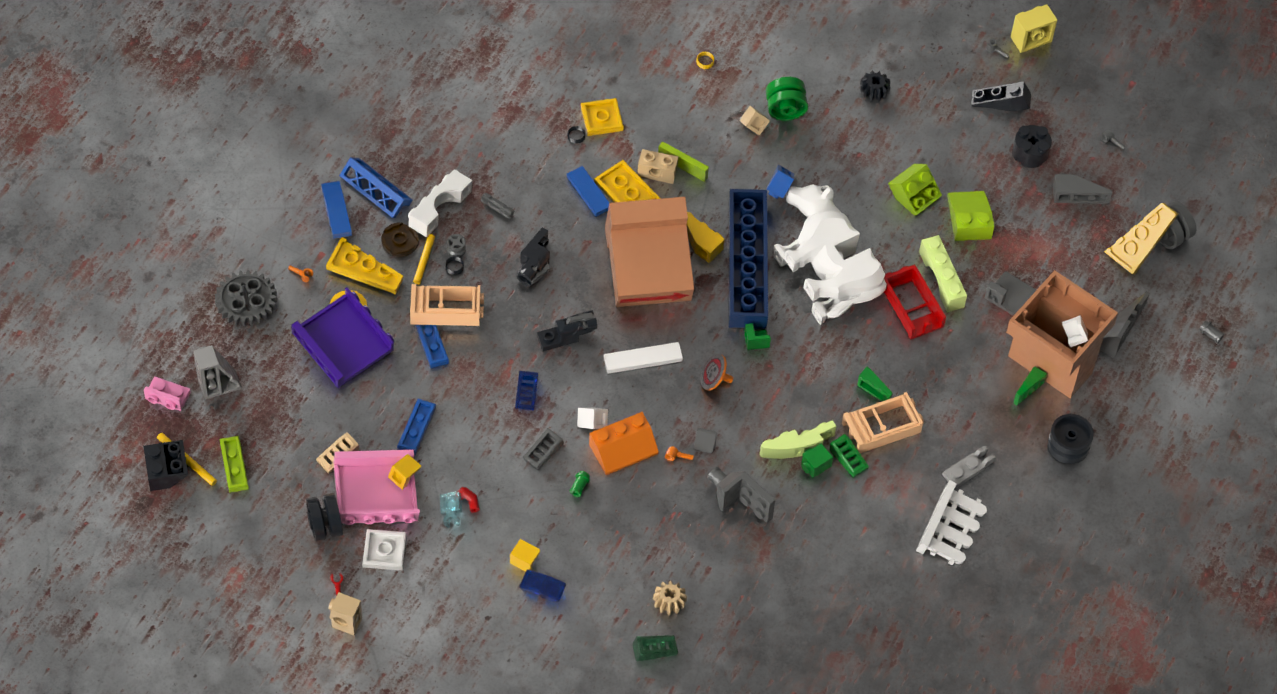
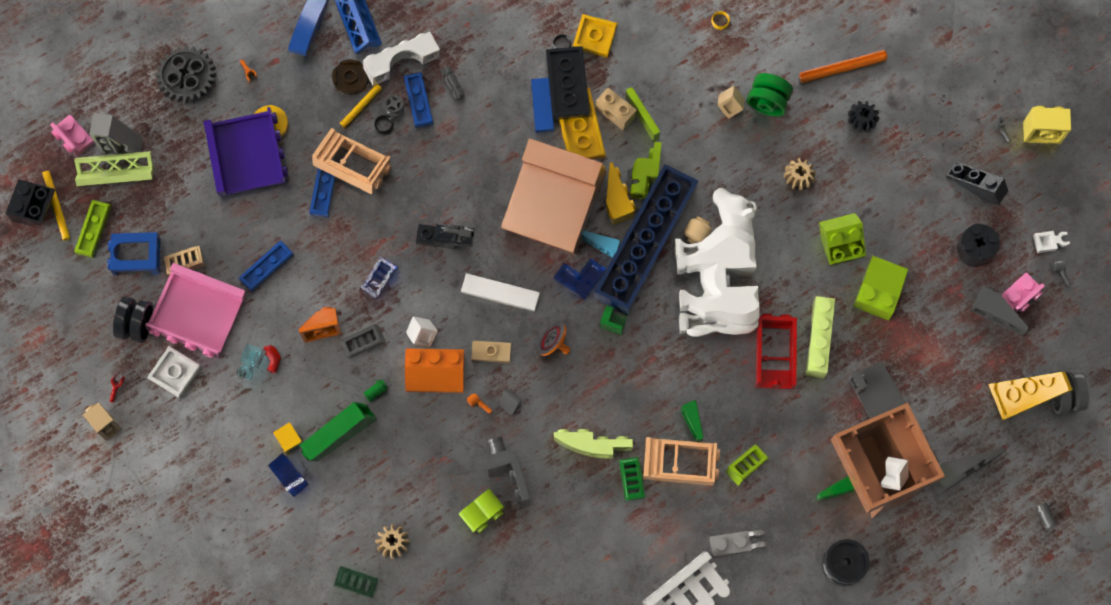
camera: 30 degrees right, 15 degrees up
yellow wing [326,237,403,294] -> none
yellow panel [388,454,421,490] -> none
black plate [516,227,550,287] -> none
blue slope [767,164,794,199] -> none
green brick [801,443,833,478] -> none
none -> yellowish green fence [75,151,155,186]
none -> blue panel [107,232,161,276]
none -> orange slope [299,307,342,343]
none -> green slope [300,402,378,462]
none -> blue tile [404,72,434,128]
none -> lime brick [459,489,505,534]
none -> tan plate [471,341,511,363]
none -> black tile [546,46,590,120]
none -> clear blue plate [553,258,606,300]
none -> medium azure slope [582,231,620,258]
none -> lime plate [627,141,662,200]
none -> tan head [684,216,712,244]
none -> lime slope [725,444,769,486]
none -> tan gear [784,158,816,191]
none -> orange axle [799,50,888,83]
none -> bright pink bracket [1002,272,1045,313]
none -> white plate [1033,231,1070,253]

